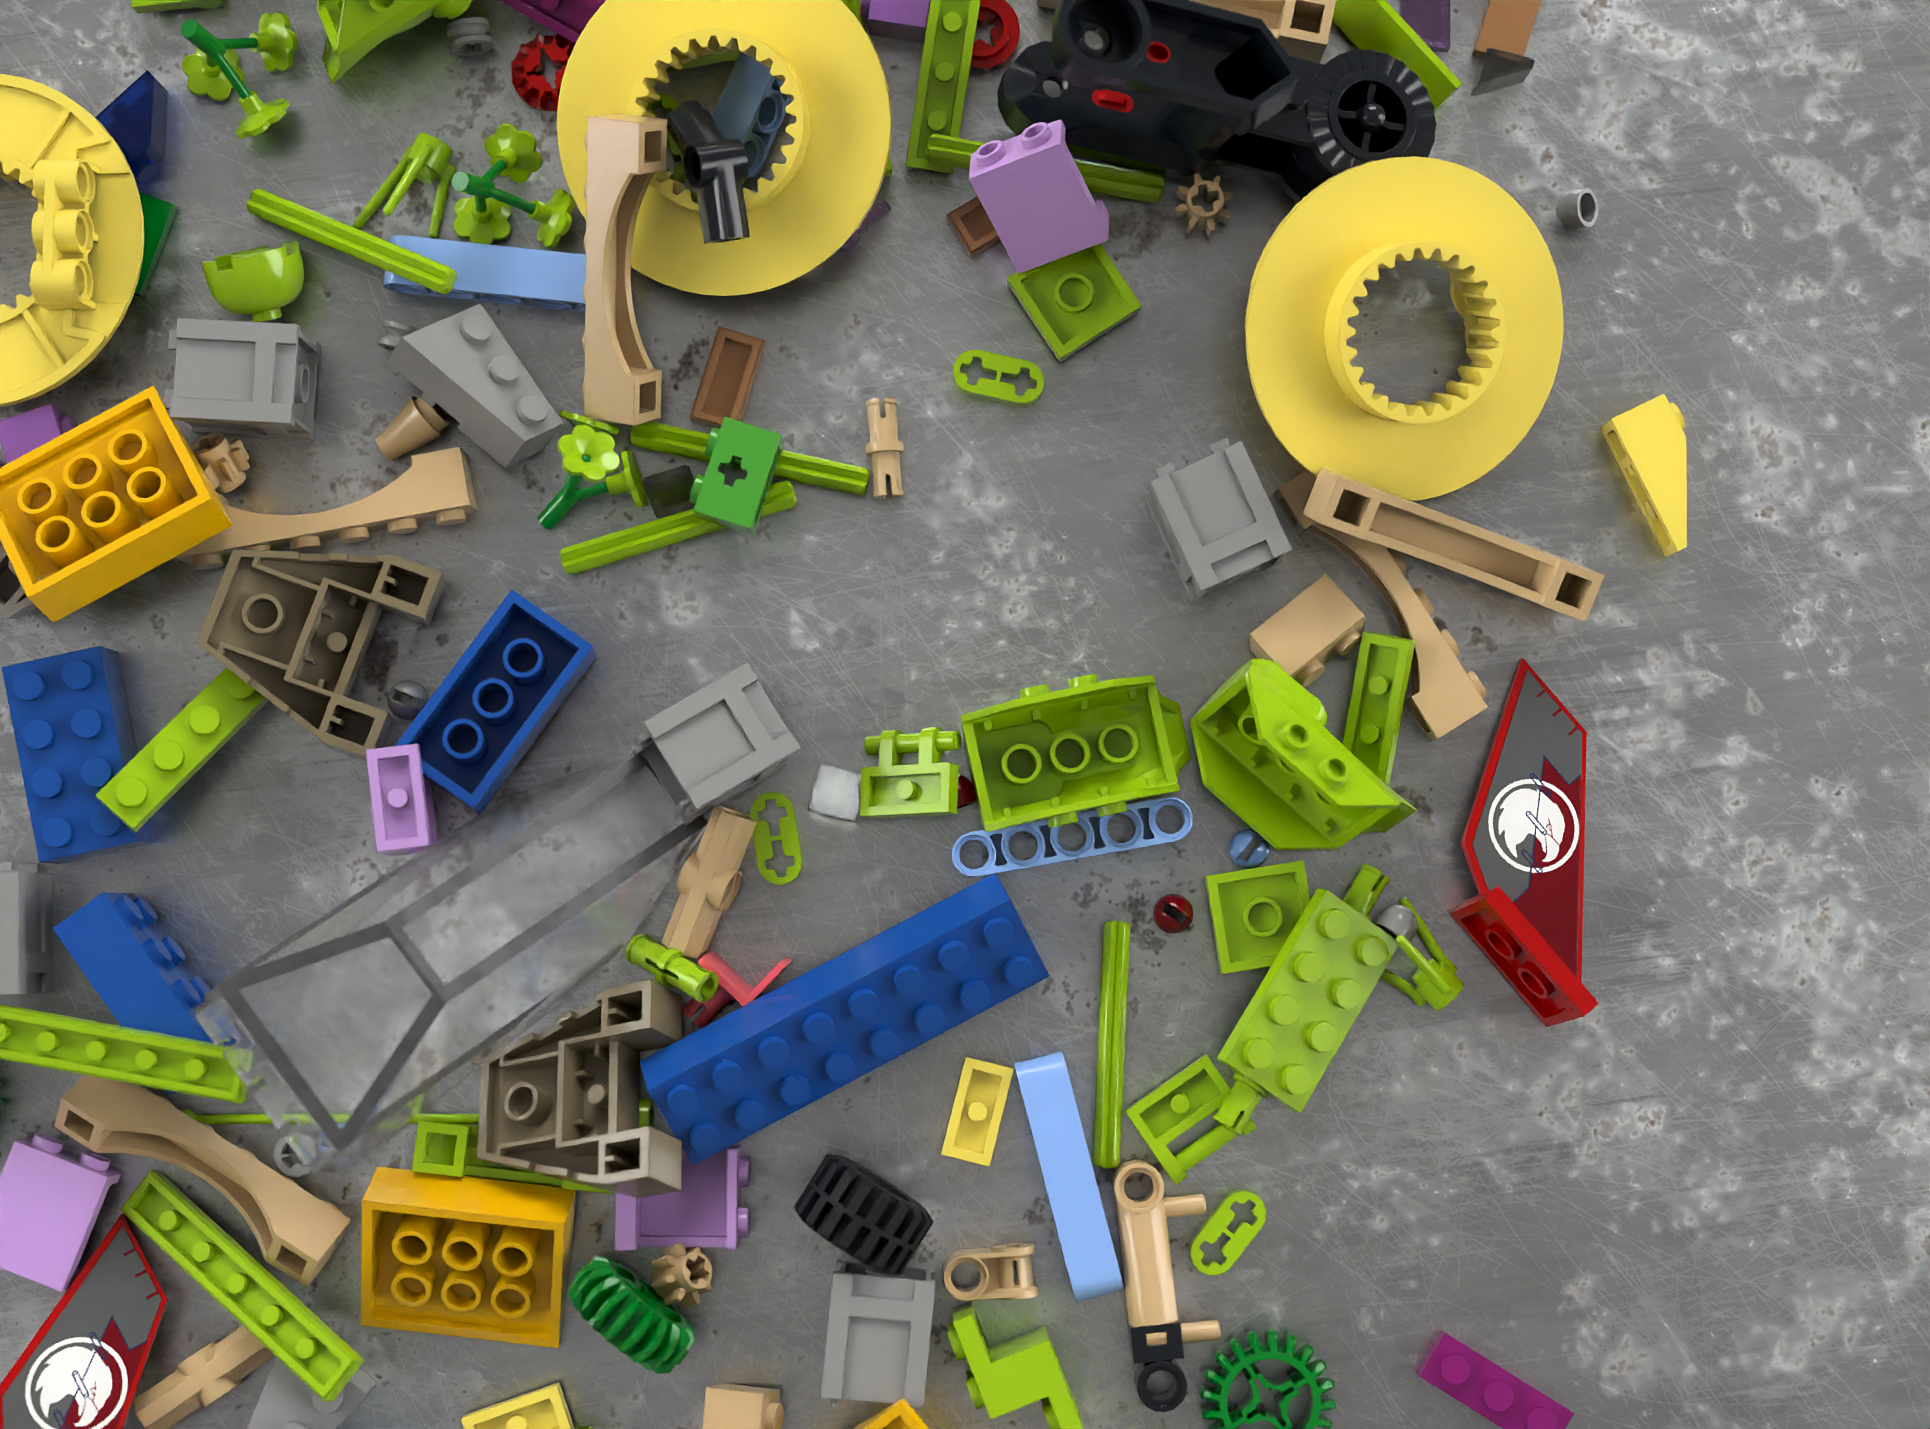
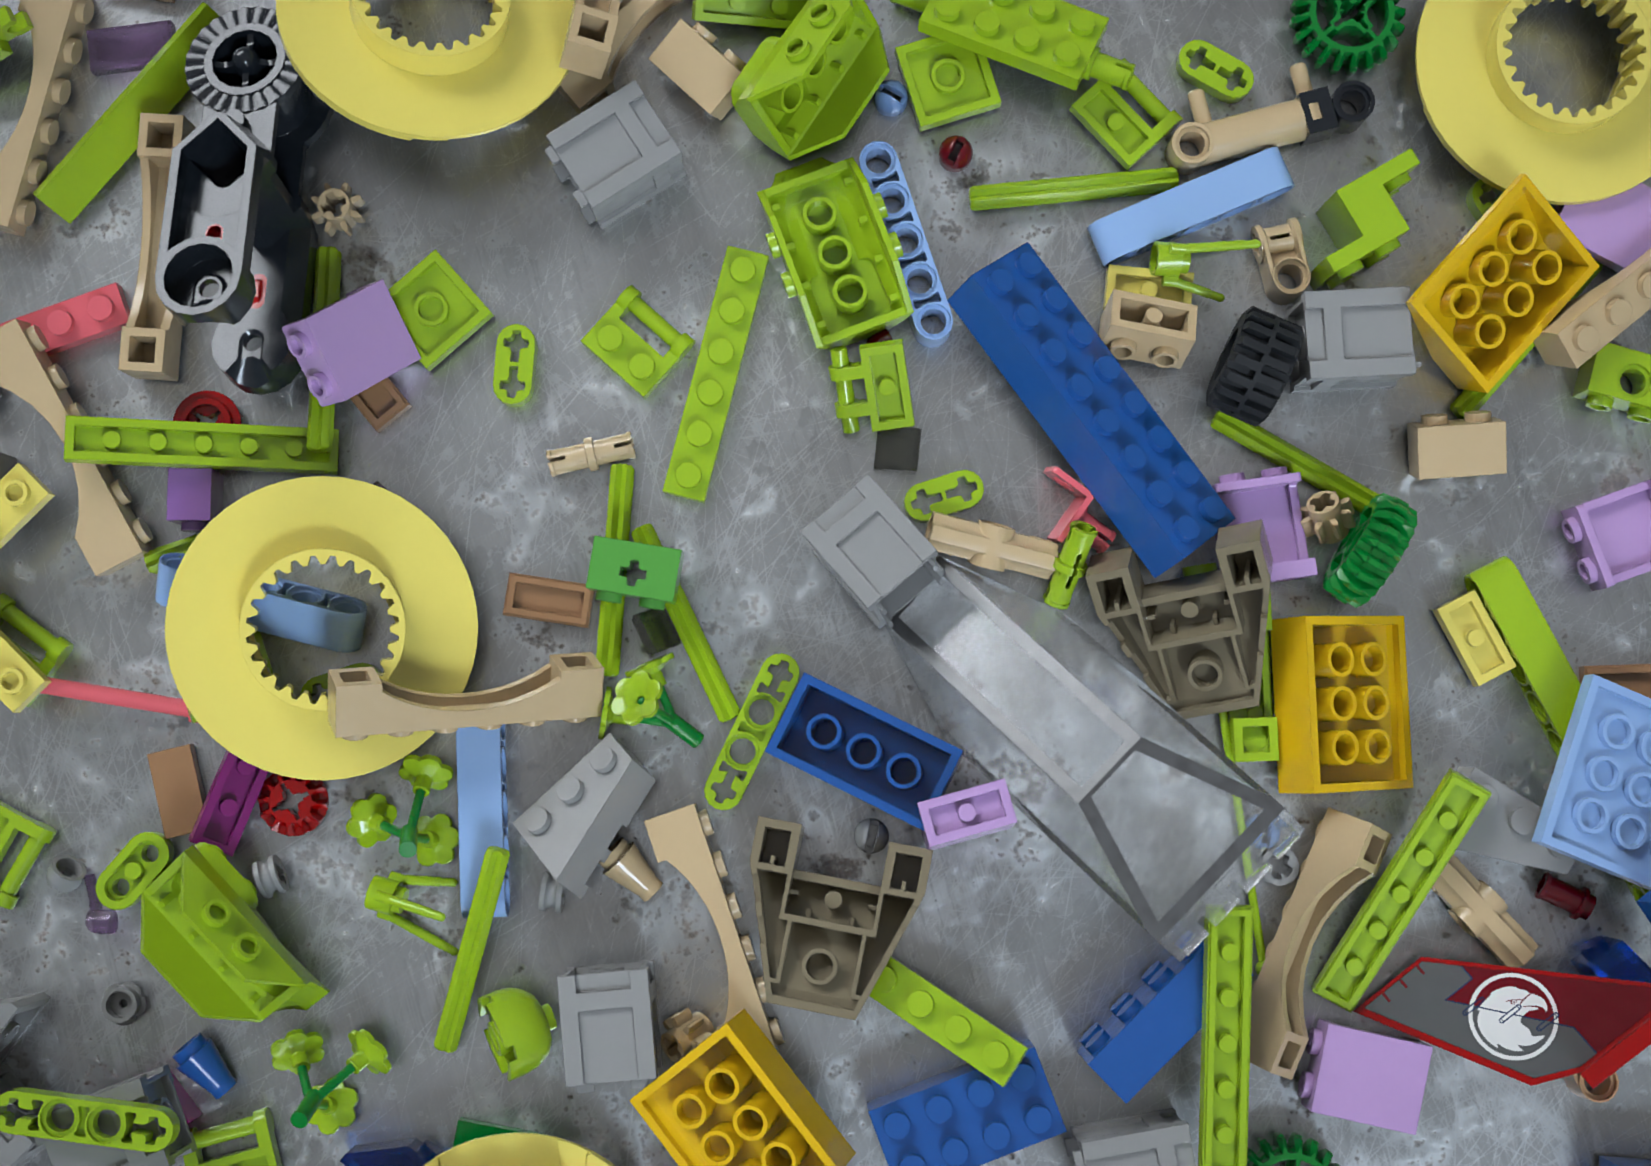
camera: 100 degrees left, 0 degrees up
black piece [667,100,750,244] -> none
none -> lime plate [580,285,696,400]
none -> lime plate [662,245,769,504]
none -> lime beam [704,653,800,810]
none -> tan brick [1099,289,1198,369]
none -> lime plant [1149,239,1261,302]
none -> lime axle [1210,411,1380,513]

